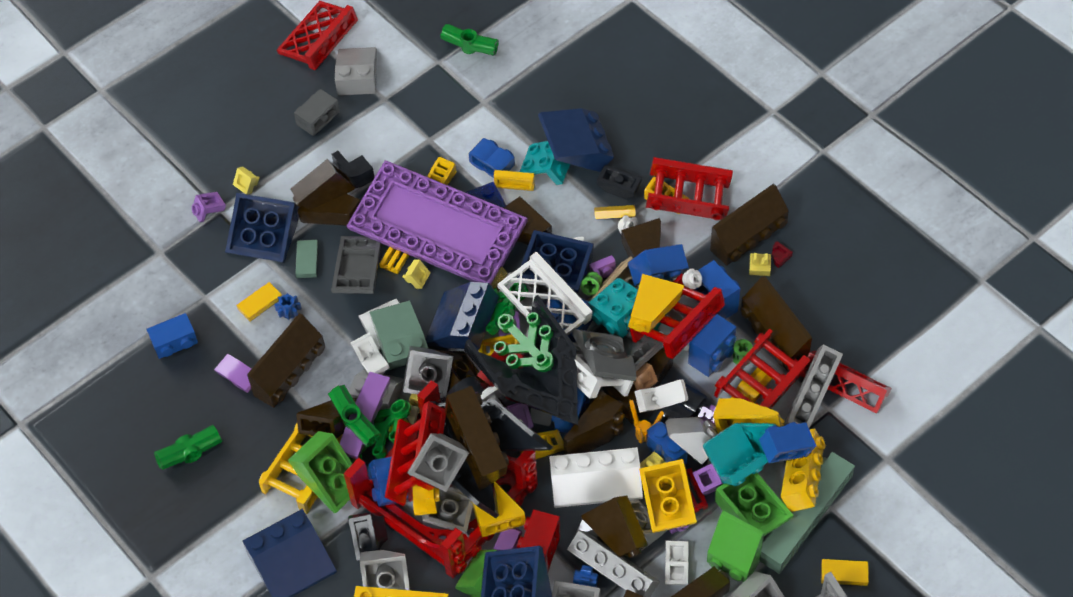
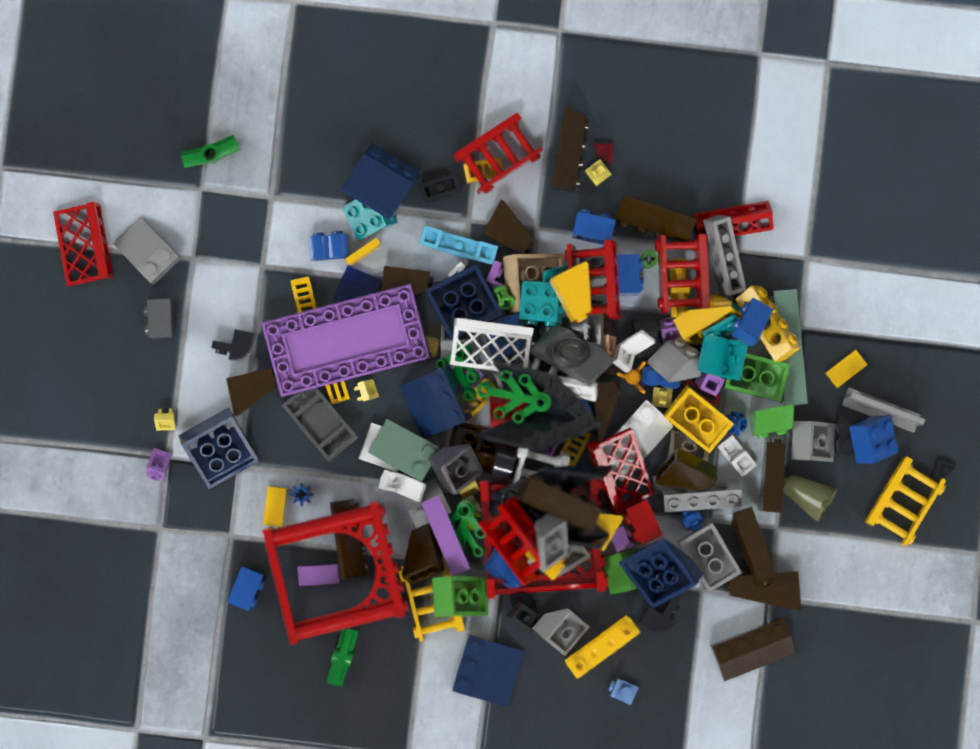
camera: 50 degrees left, 30 degrees up
dark brown slope [290,159,355,210] -> none
sand green tile [295,240,318,278] -> none
green piece [328,385,381,447] -> none
yellow tile [594,205,636,219] -> none
white plate [618,215,638,233] -> none
blue brick [628,244,689,286] -> none
white plate [682,268,702,290] -> none
none -> red arch [262,500,409,645]
none -> medium azure slope [419,226,498,265]
none -> fence [587,428,655,515]
none -> blue gear [726,411,747,435]

